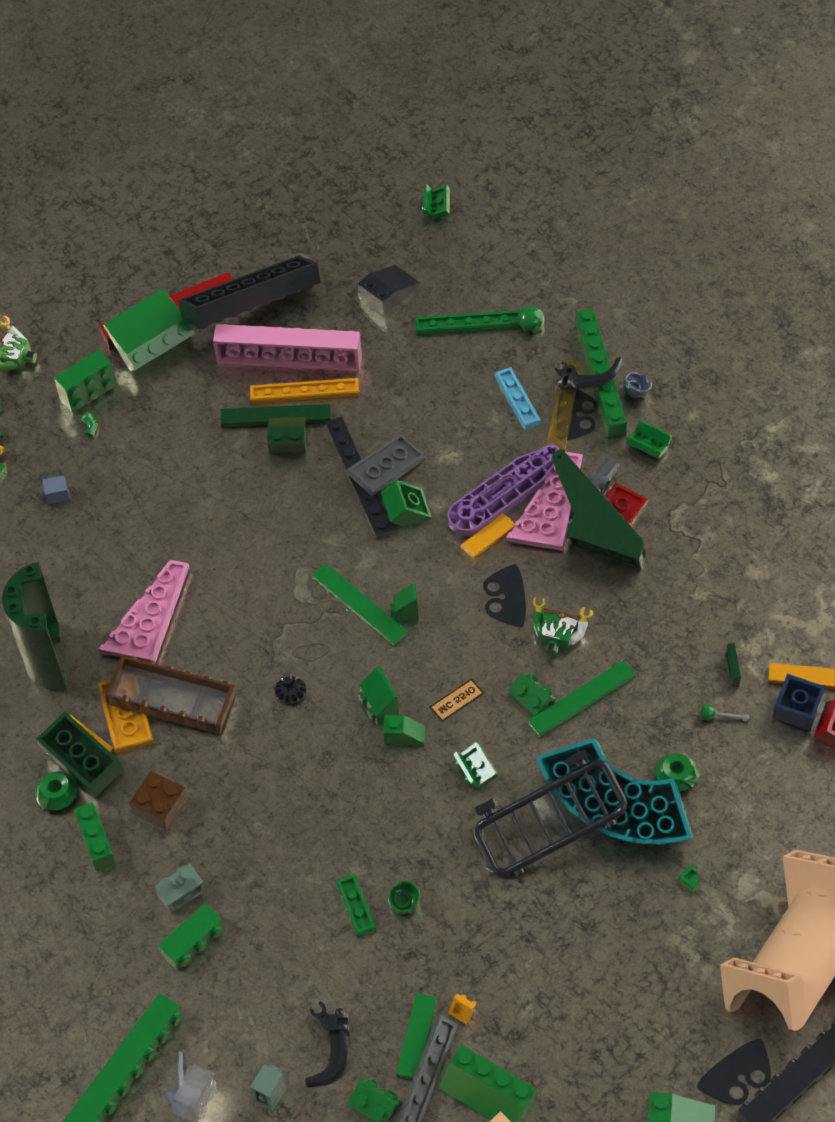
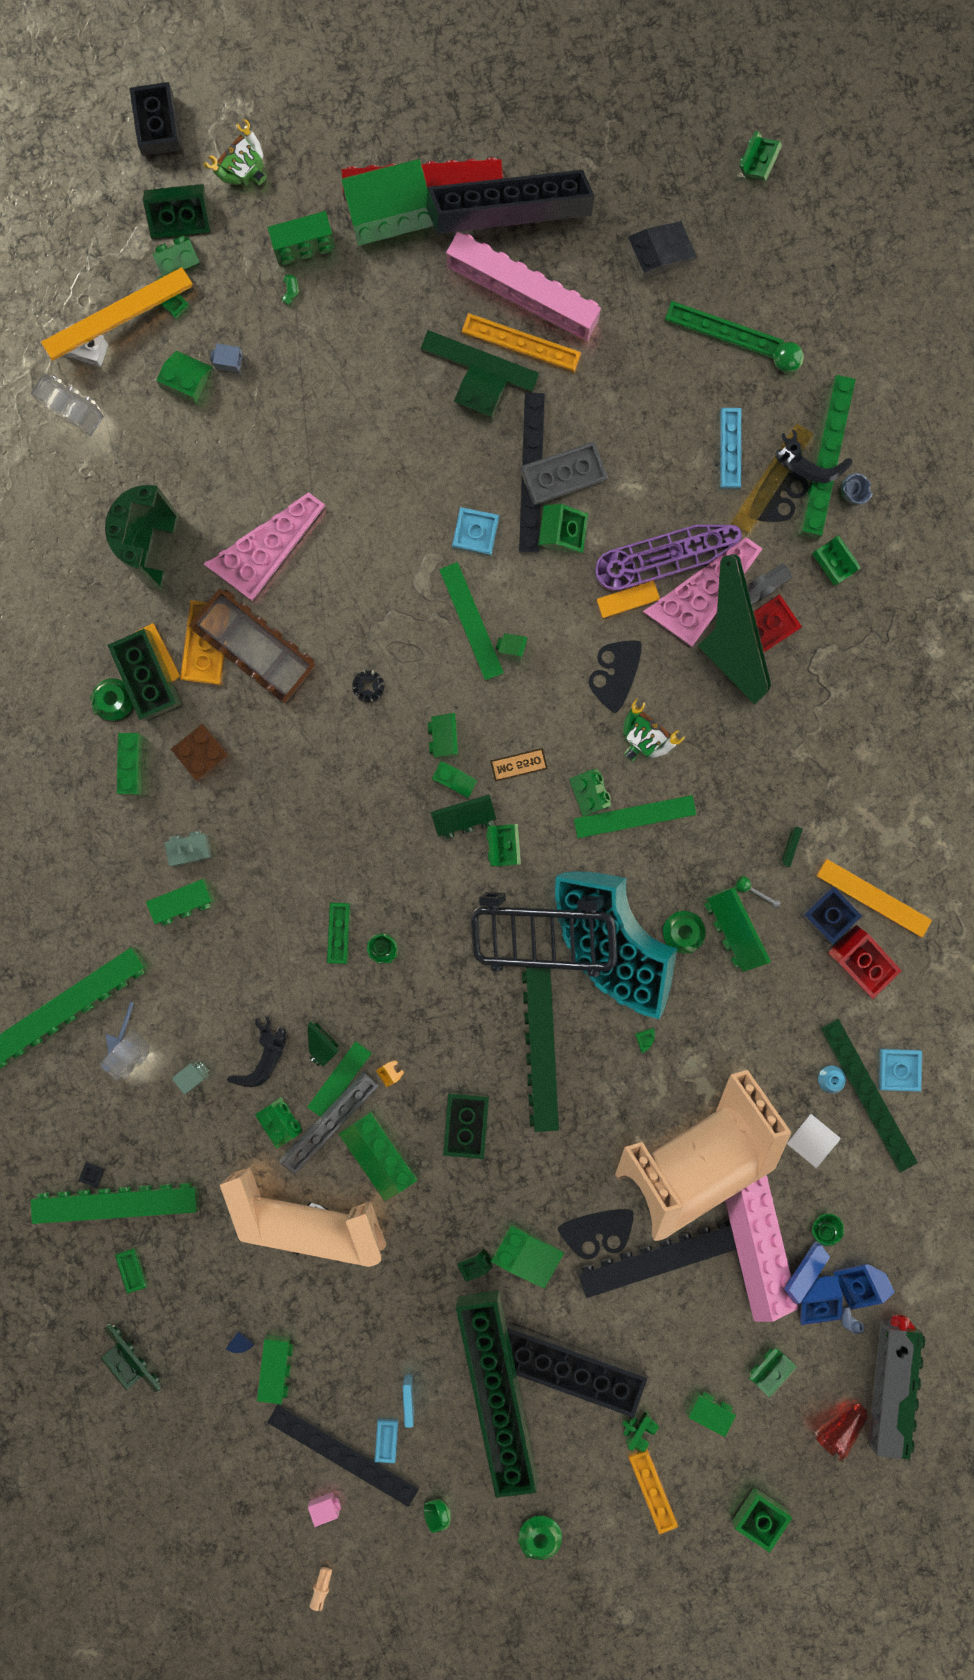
camera: 20 degrees right, 30 degrees up
none -> green slope [156,351,213,403]
none -> dark green slope [307,1020,342,1067]
none -> dark green slope [430,794,497,840]
none -> dark green brick [443,1092,489,1159]
none -> medium azure tile [452,507,499,555]
none -> dark green brick [522,967,559,1132]
none -> green slope [704,887,771,972]

